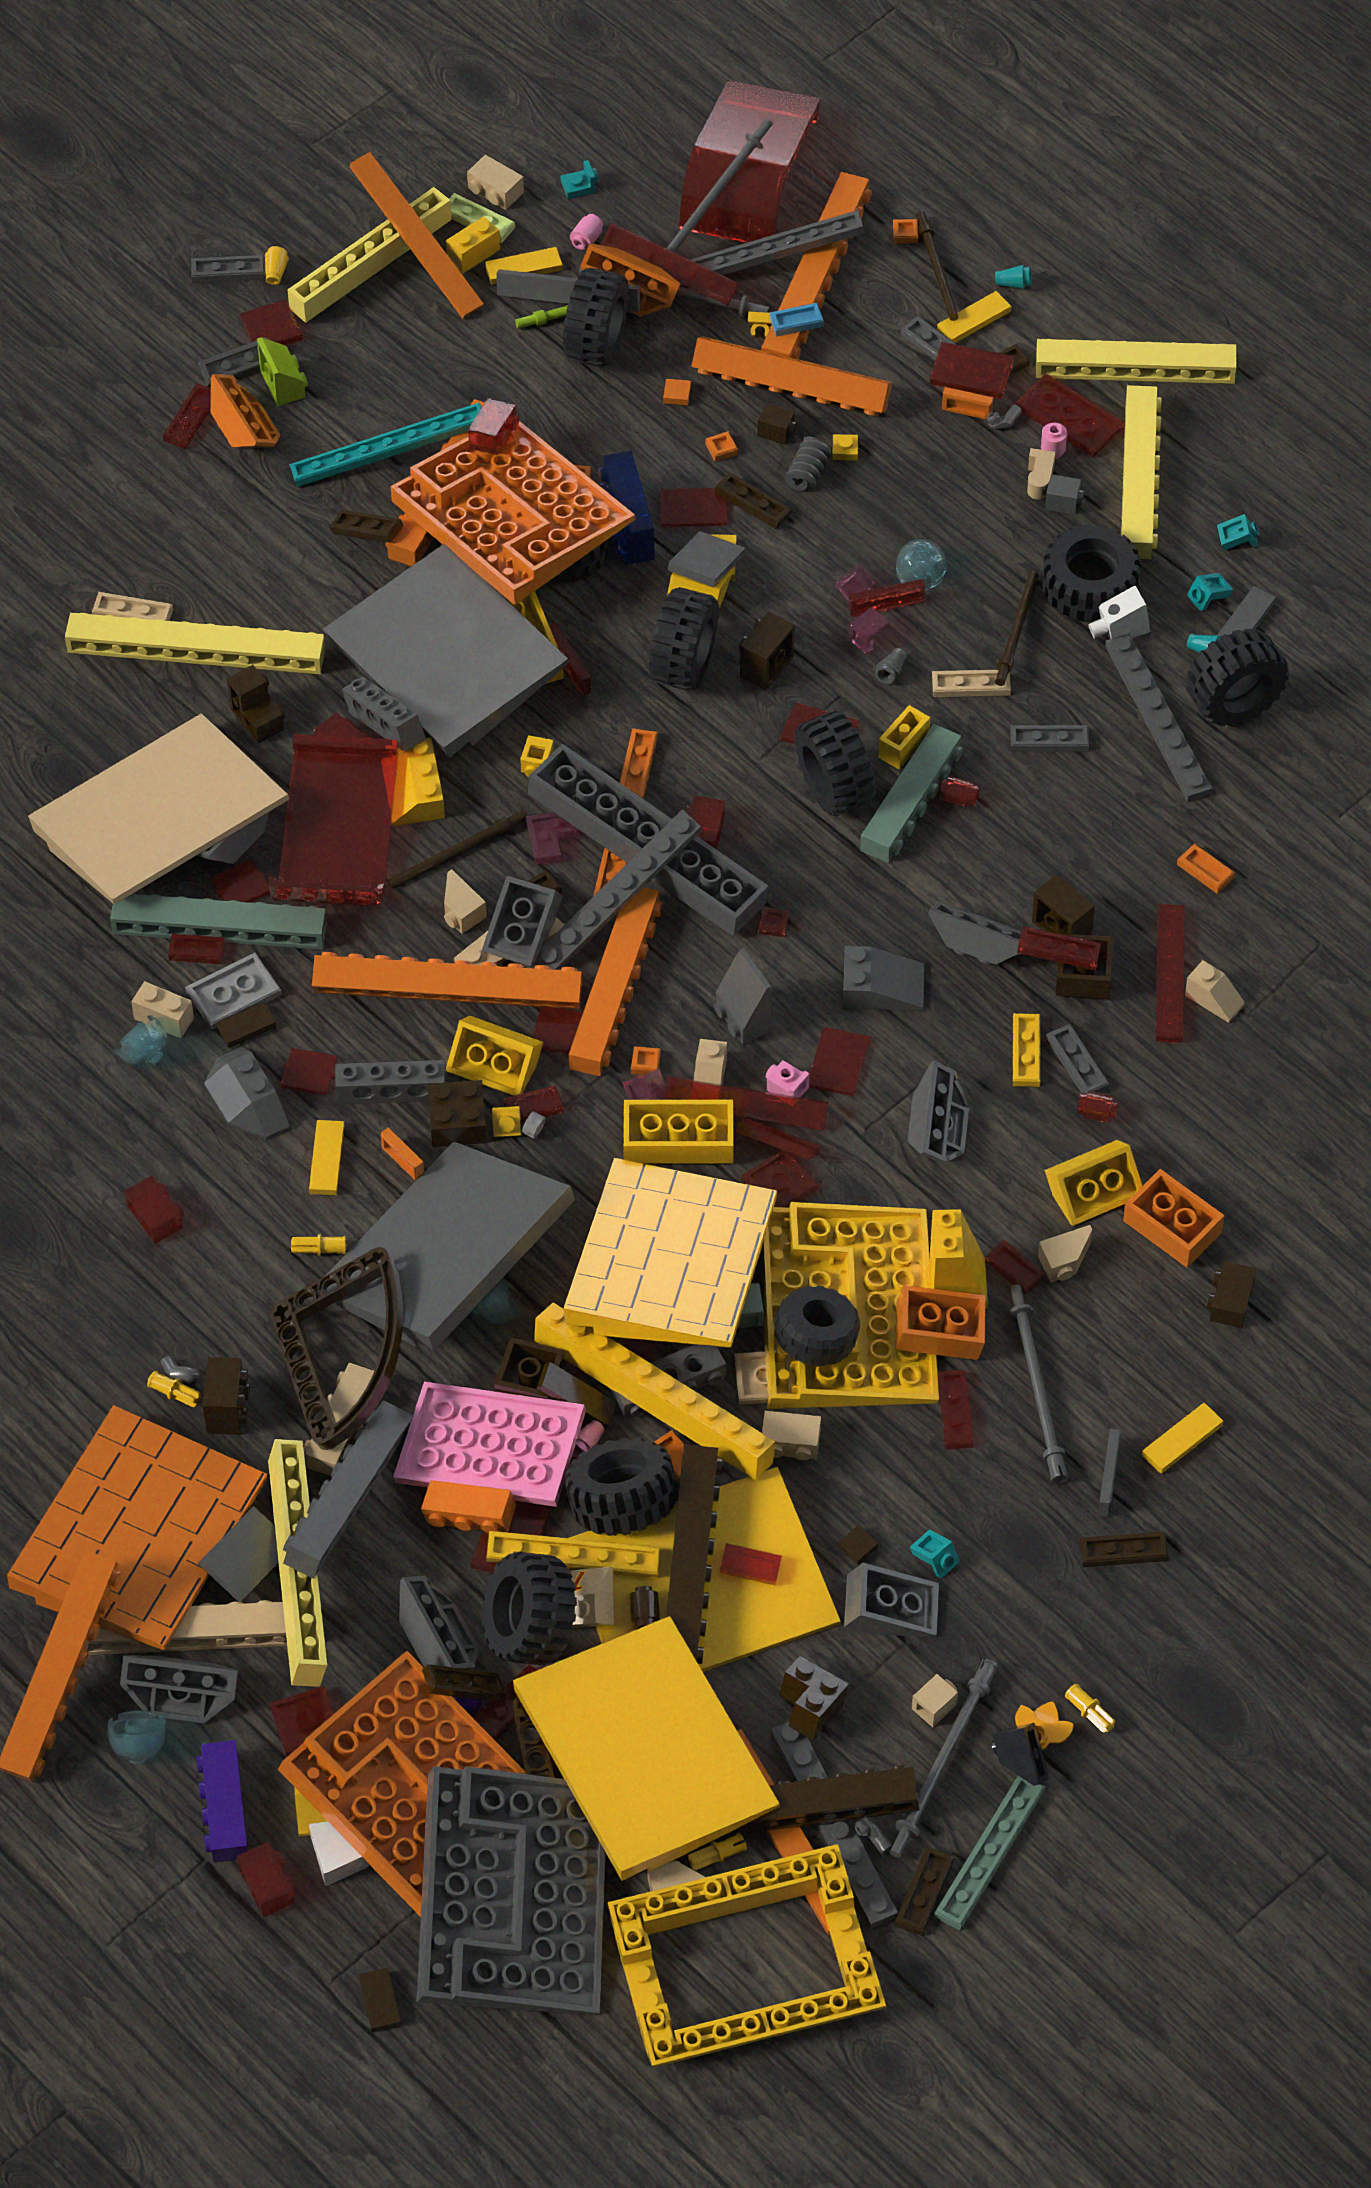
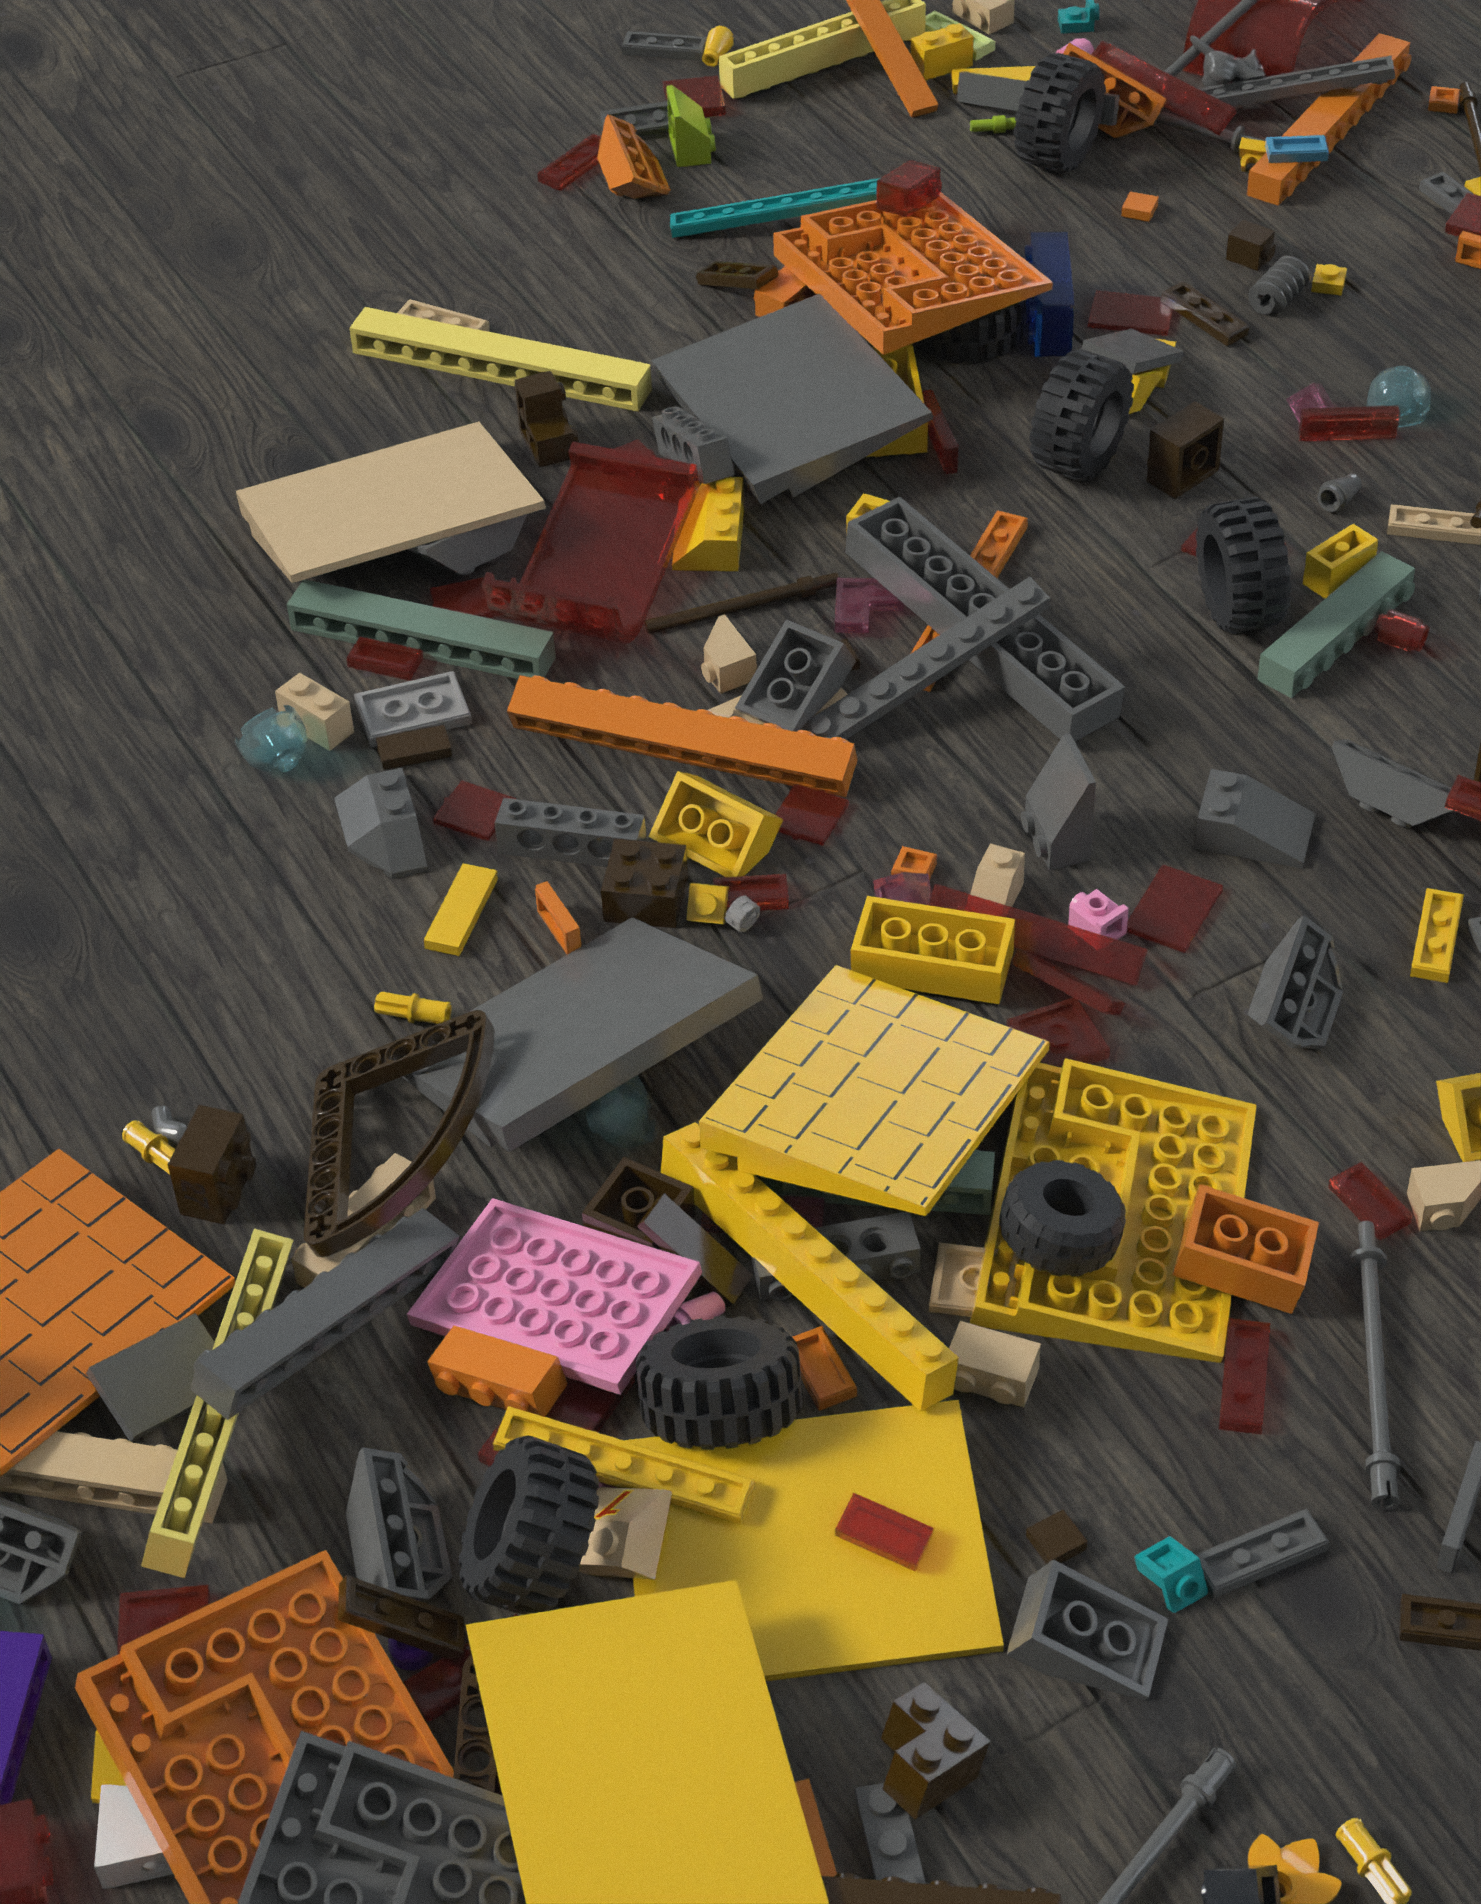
camera: 15 degrees right, 10 degrees down
clear red brick [124,1176,184,1244] -> none
orange brick [569,887,663,1077] -> none
dark brown brick [629,1586,660,1630] -> none
dark brown brick [666,1444,723,1664] -> none
clear red brick [686,795,725,850] -> none
orange brick [691,337,893,416] -> none
orange tile [705,431,738,462] -> none
clear red tile [759,907,790,938] -> none
clear pink panel [849,607,888,654] -> none
tan brick [912,1674,958,1727] -> none
yellow slope [930,1209,988,1308] -> none
none -> dark grey animal [1190,35,1265,87]
none -> dark grey tile [1196,1508,1330,1599]

